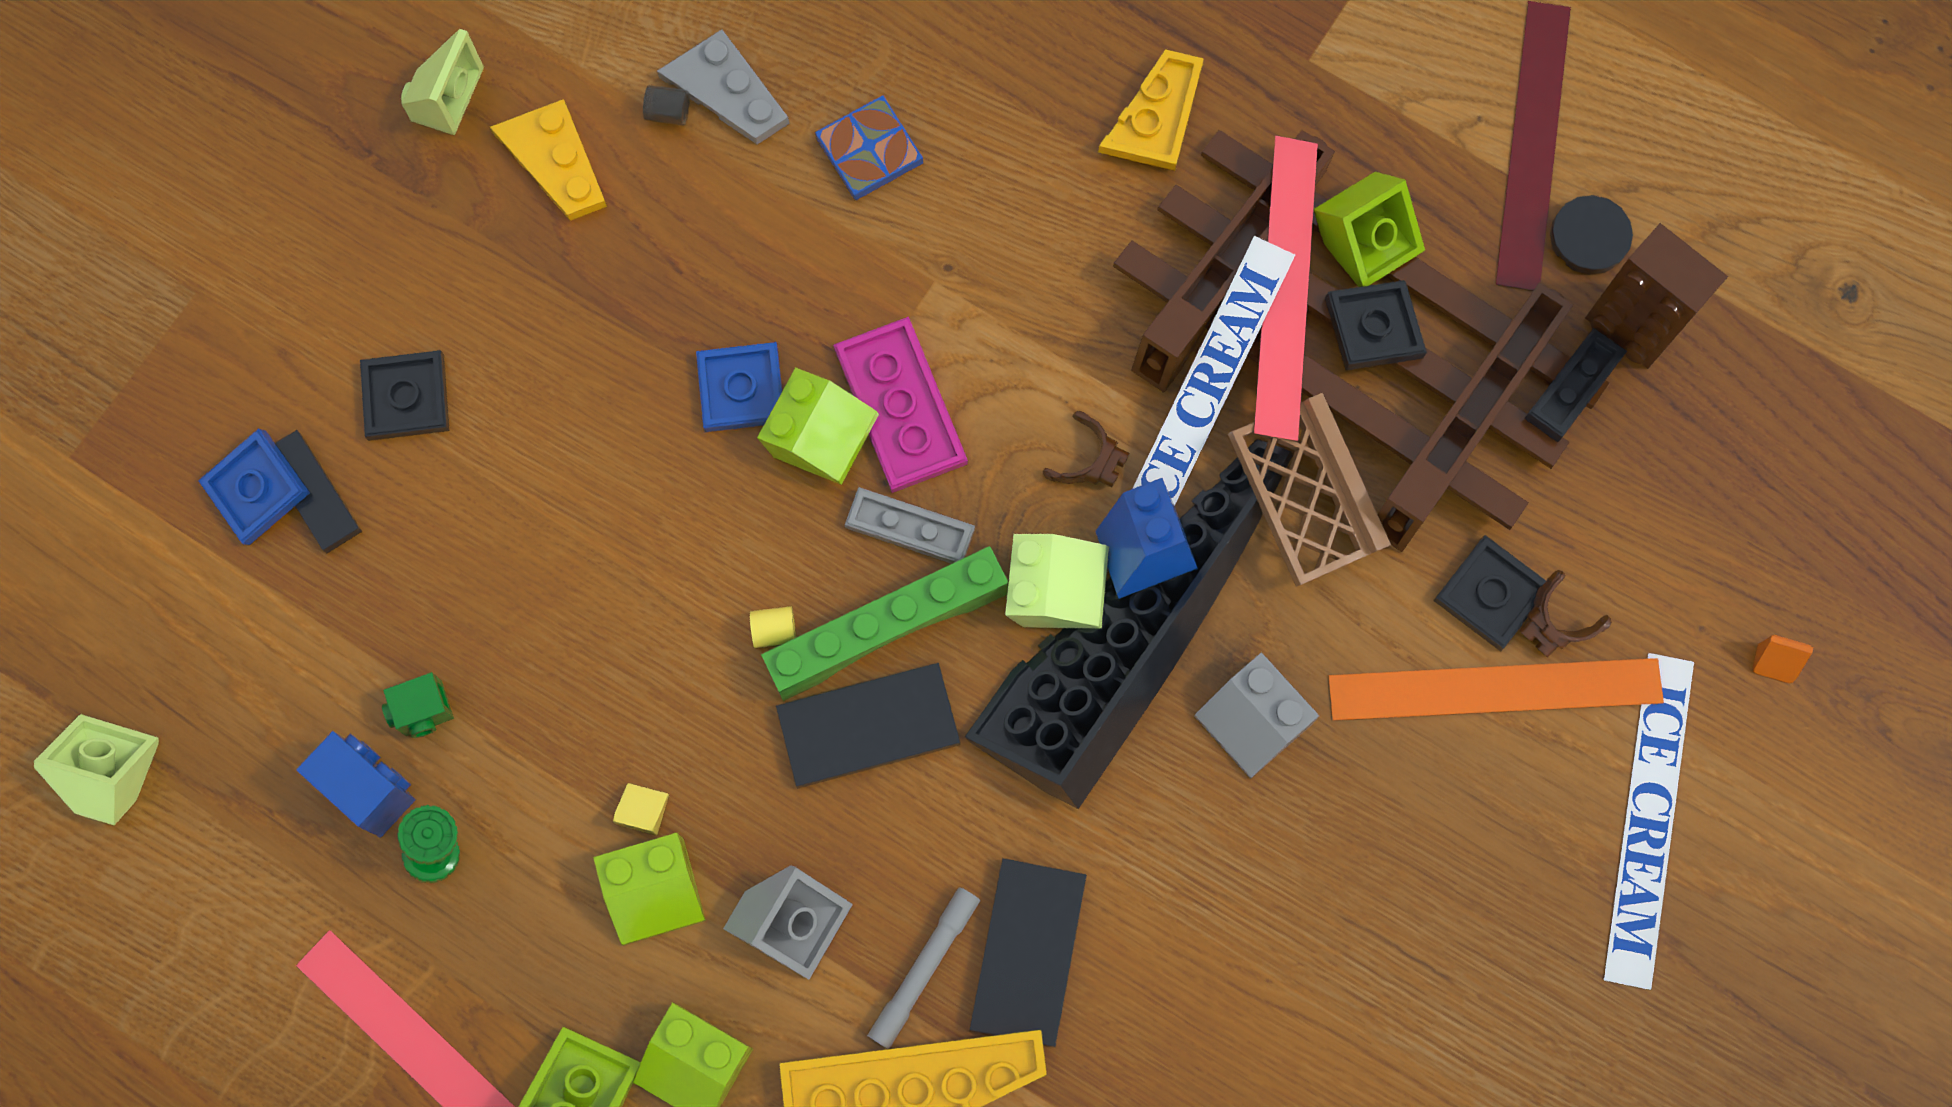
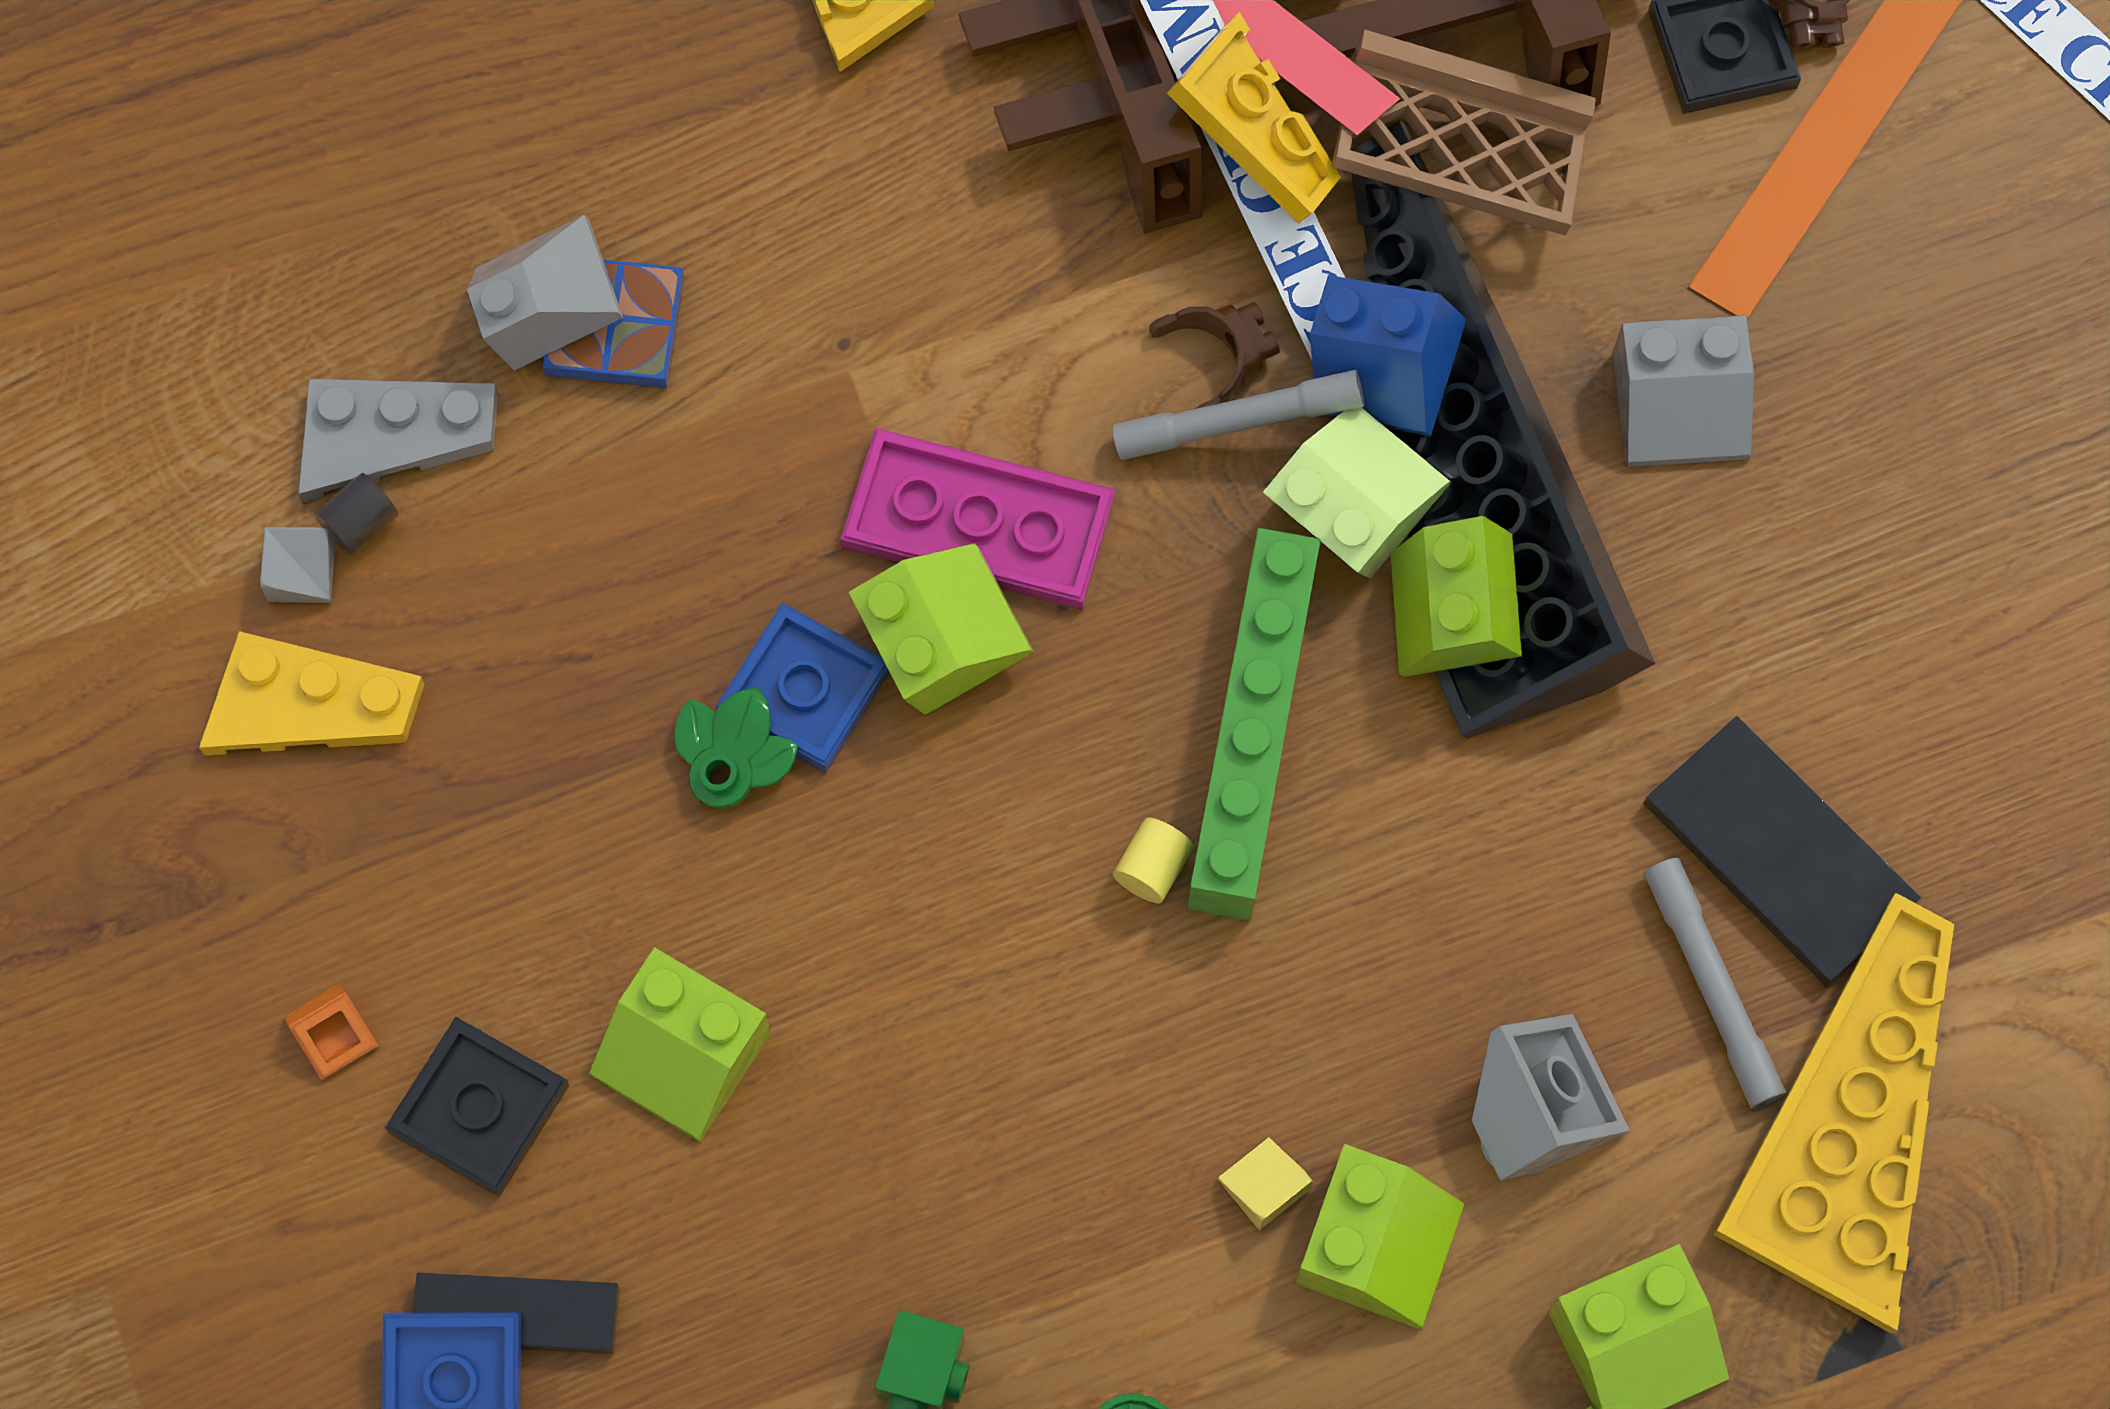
camera: 55 degrees left, 5 degrees down
yellowish green slope [401,29,484,135] -> none
black tile [776,663,961,789] -> none
light grey tile [845,487,975,564] -> none
none -> light grey slope [260,527,336,603]
none -> orange slope [284,983,378,1080]
none -> light grey slope [467,215,623,371]
none -> lime slope [589,947,771,1143]
none -> green plate [674,688,799,809]
none -> light grey piece [1113,370,1365,460]
none -> yellow wing [1167,12,1341,224]
none -> lime slope [1390,516,1522,677]

